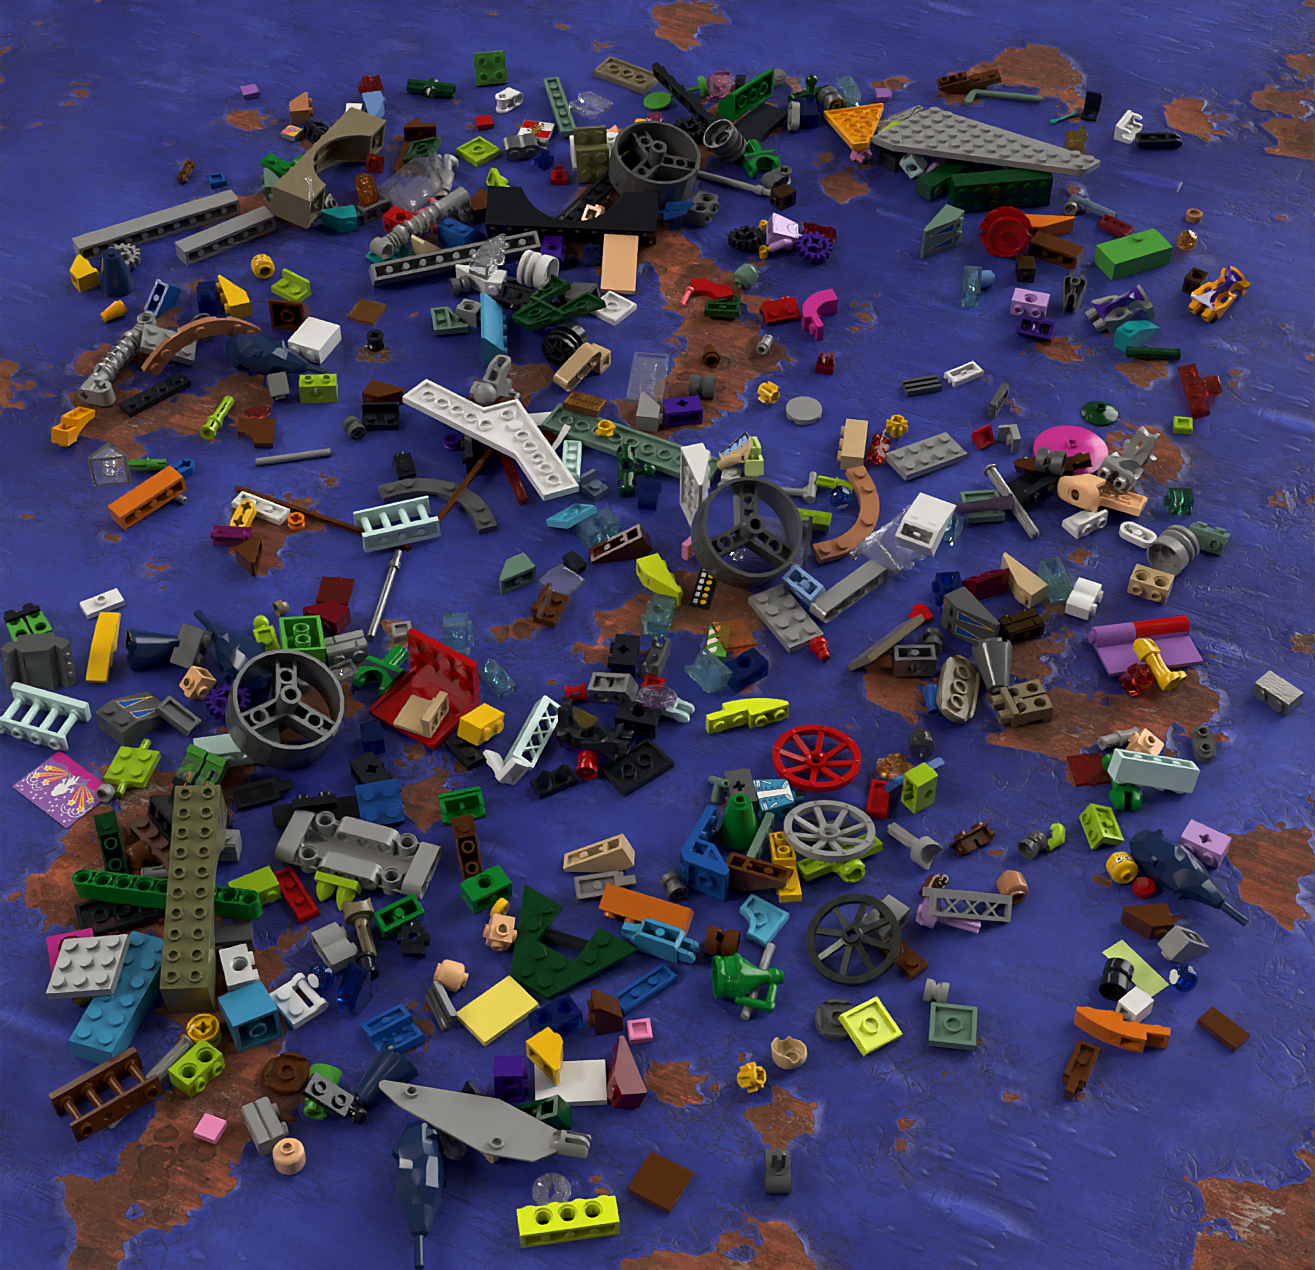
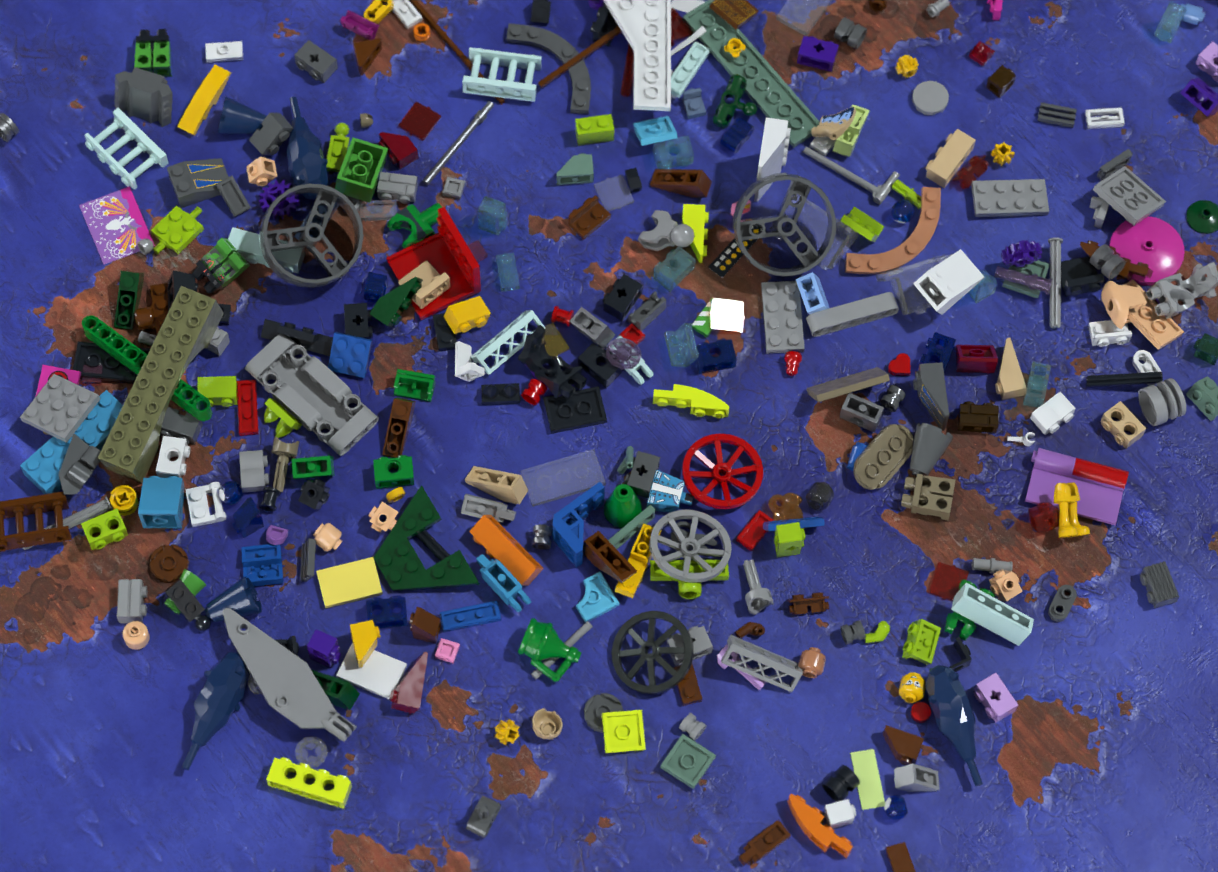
camera: 25 degrees right, 20 degrees up
bright pink tile [193,1113,227,1145] -> none
black hinge [232,777,294,809] -> none
reddish brown tile [627,1151,694,1215] -> none
light grey slope [636,392,663,432] -> none
reddish brown wheel [704,925,741,957] -> none
red tile [970,424,995,449] -> none
none -> dark grey panel [58,434,101,495]
none -> medium lavender tile [266,525,288,545]
none -> dark grey brick [295,40,338,83]
none -> dark green slope [370,277,423,327]
none -> clear tile [521,449,606,507]
none -> lime brick [575,114,614,146]
none -> light grey piece [638,210,695,251]
none -> black bracket [950,637,972,672]
none -> dark brown brick [986,65,1016,98]
none -> dark purple gear [1001,240,1043,267]
none -> white hand [1007,432,1035,446]
none -> black axle [1087,372,1163,387]
none -> light grey plate [1093,166,1166,225]

